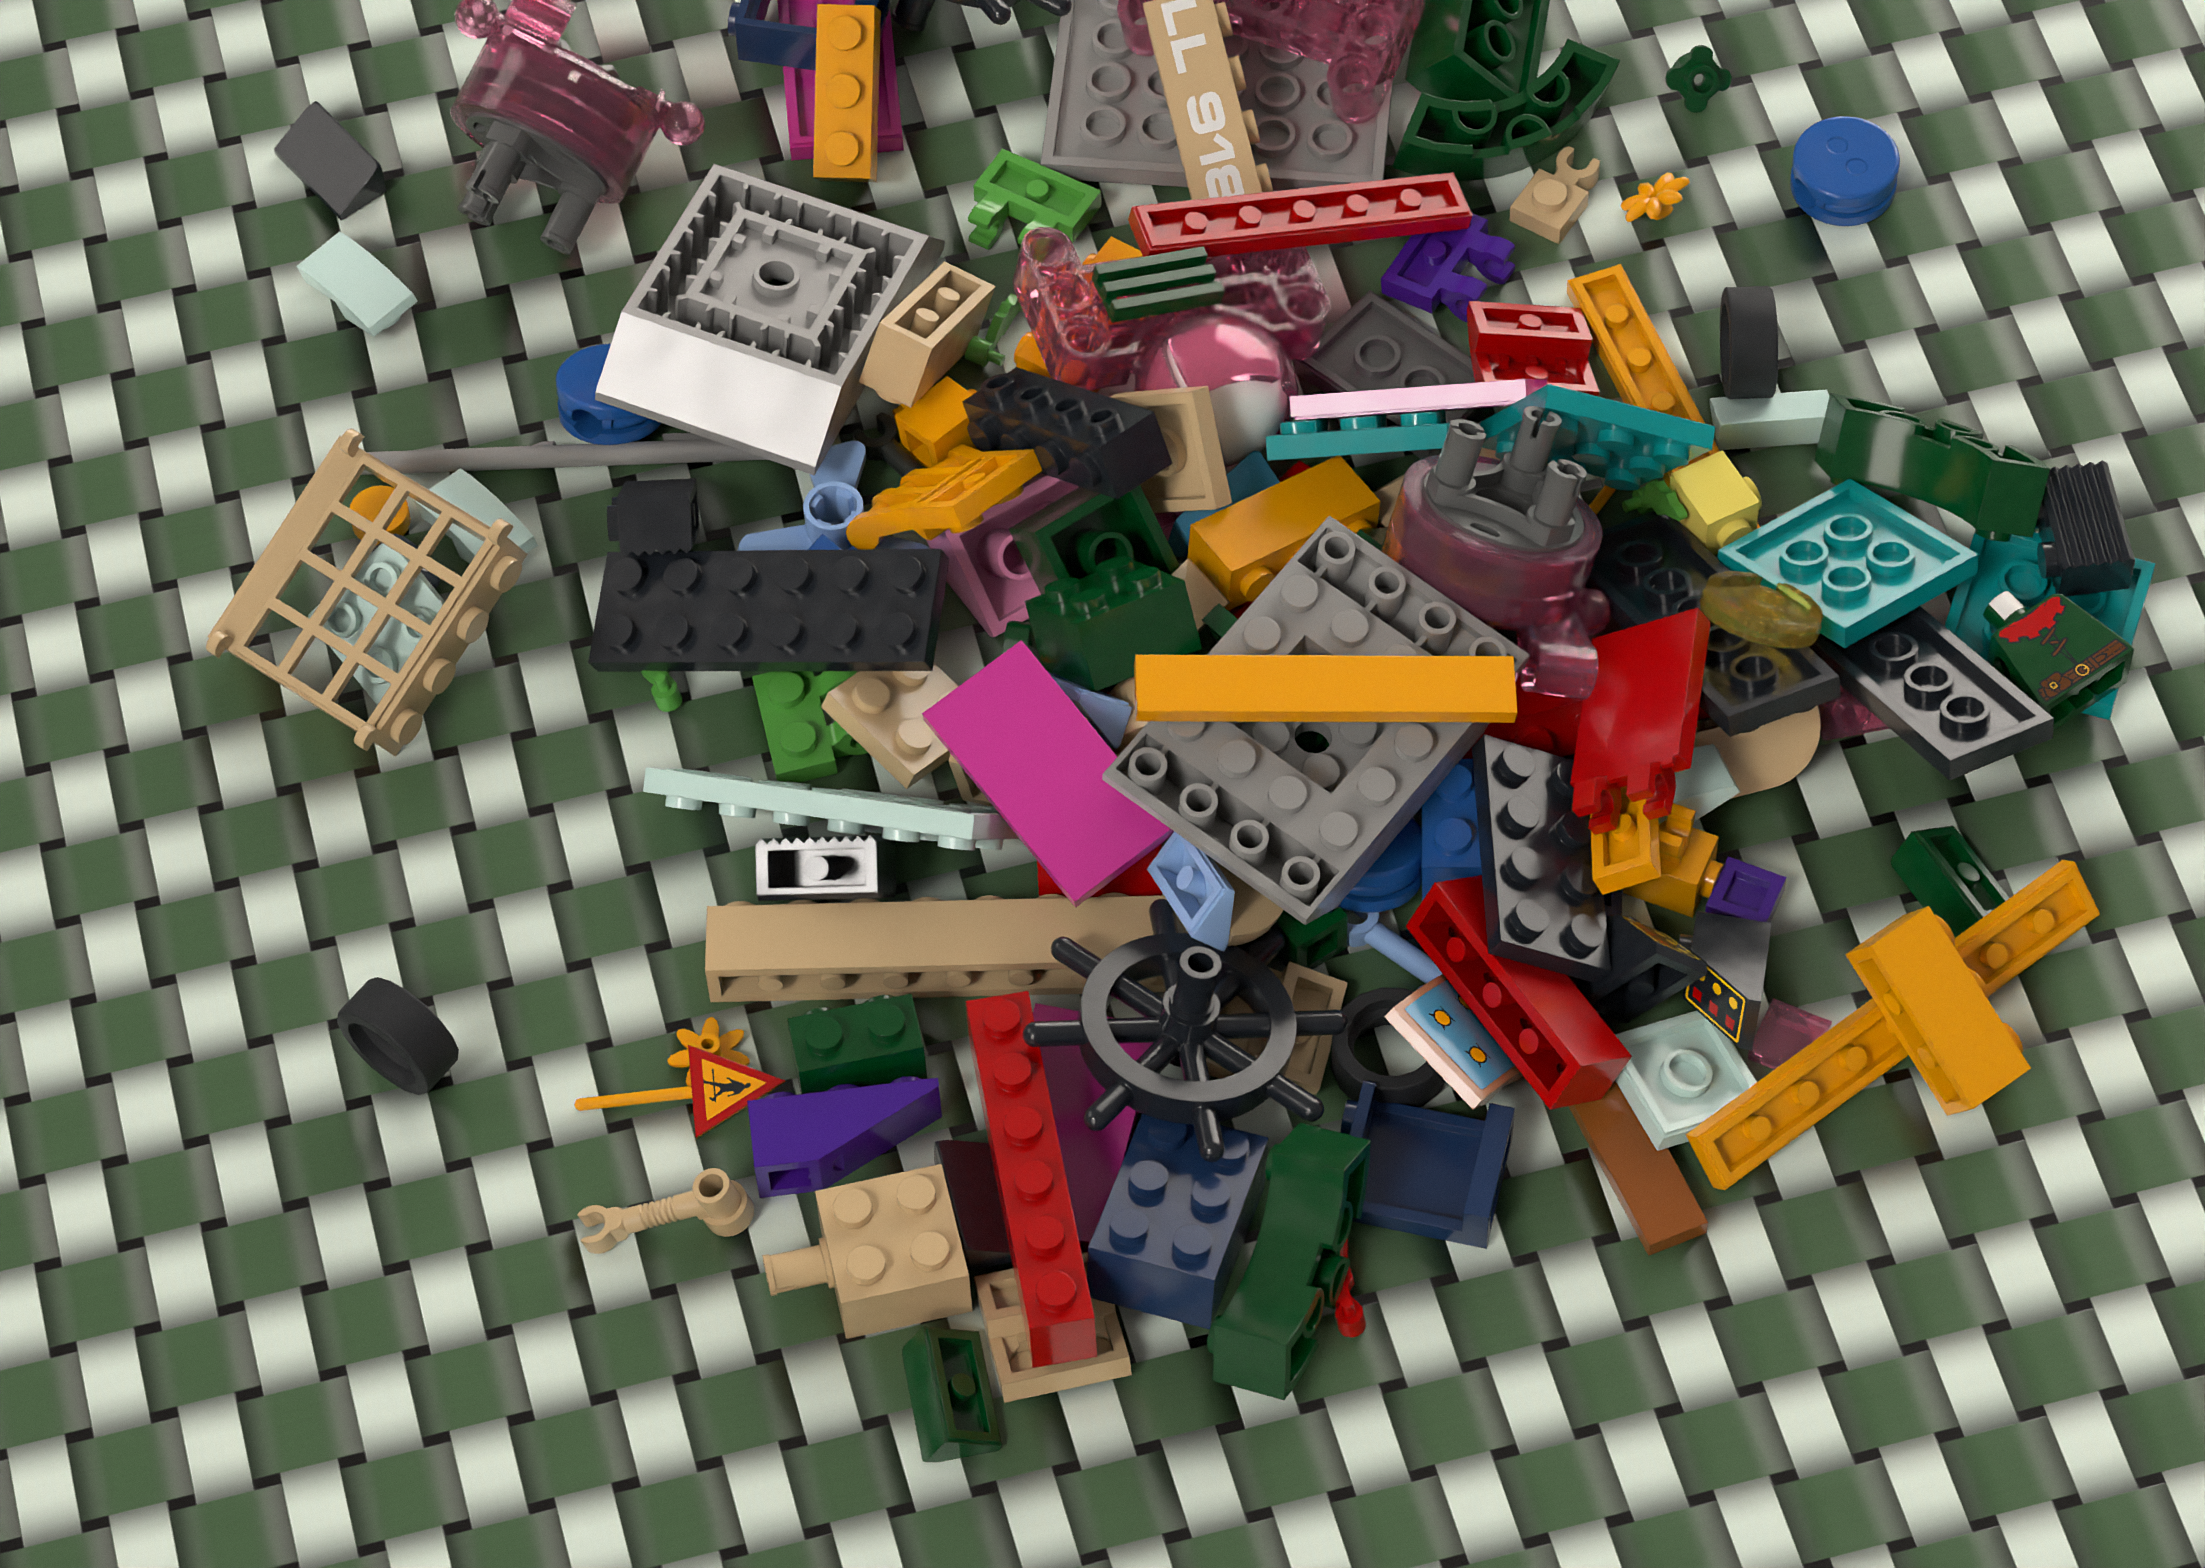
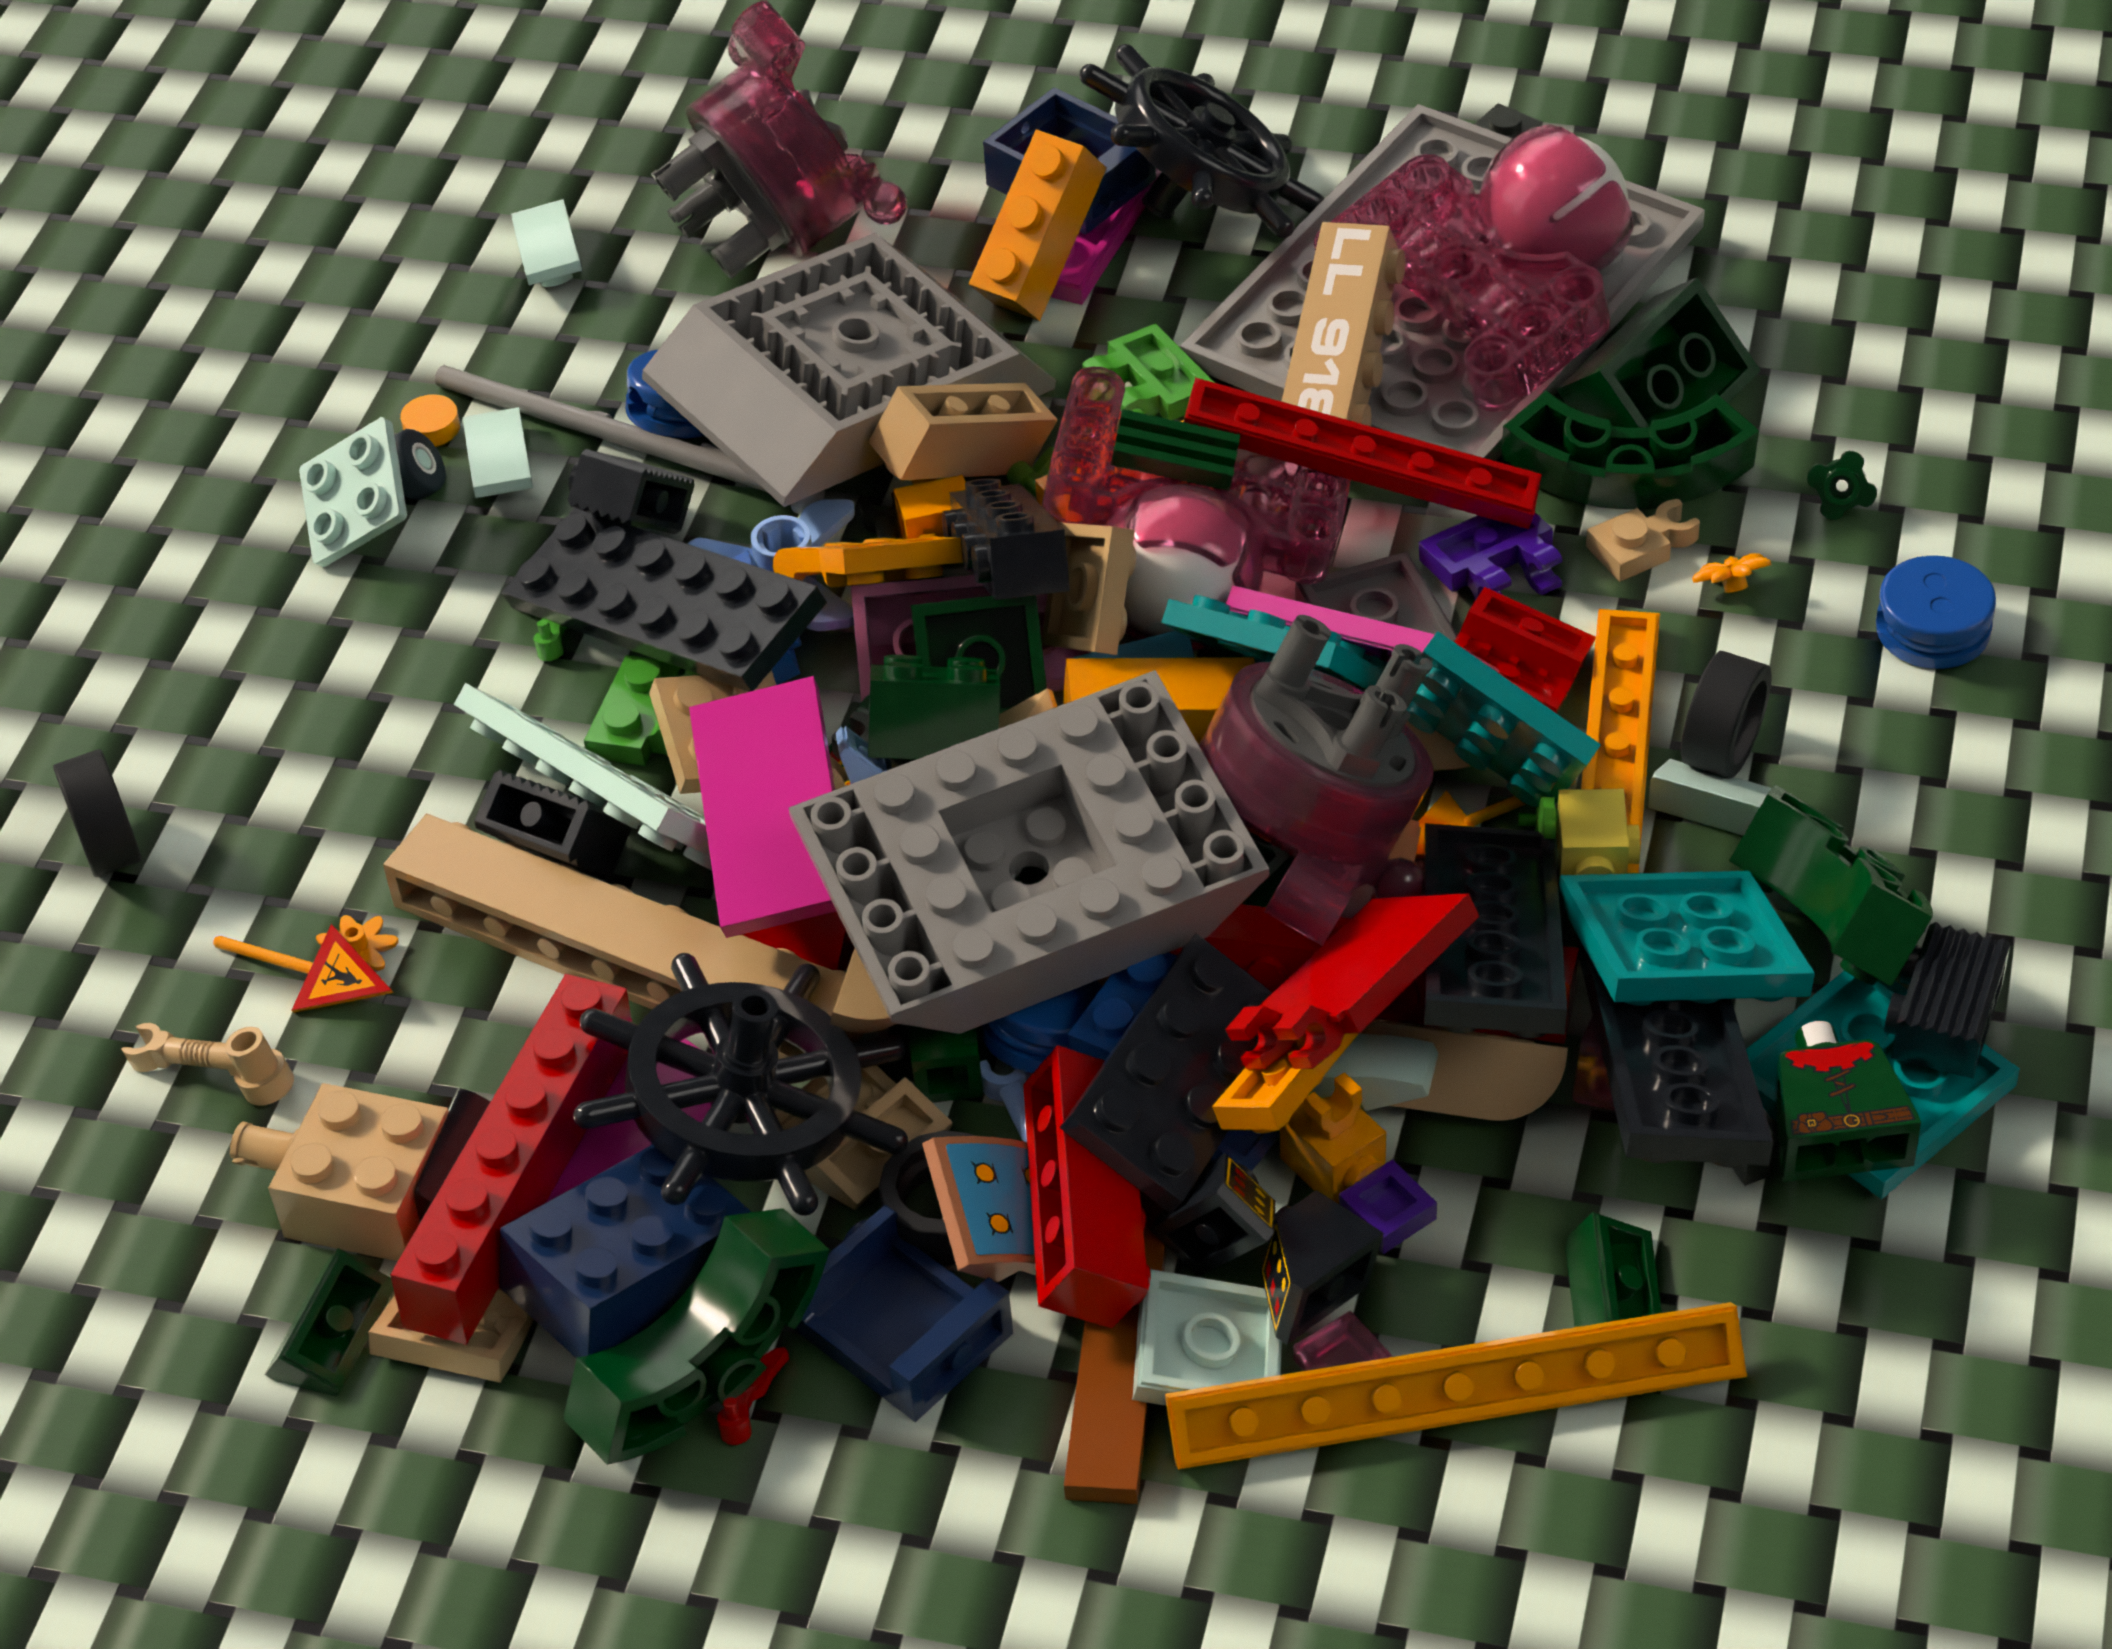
camera: 30 degrees right, 10 degrees down
tan window [206,428,528,757] -> none
black slope [274,101,387,220] -> none
dark purple slope [747,1076,942,1198] -> none
dark green brick [787,993,927,1094] -> none
light orange tile [1134,655,1517,723] -> none
light blue slope [1147,831,1235,951] -> none
clear yellow tile [1699,571,1823,649] -> none
light orange brick [1845,906,2031,1116] -> none

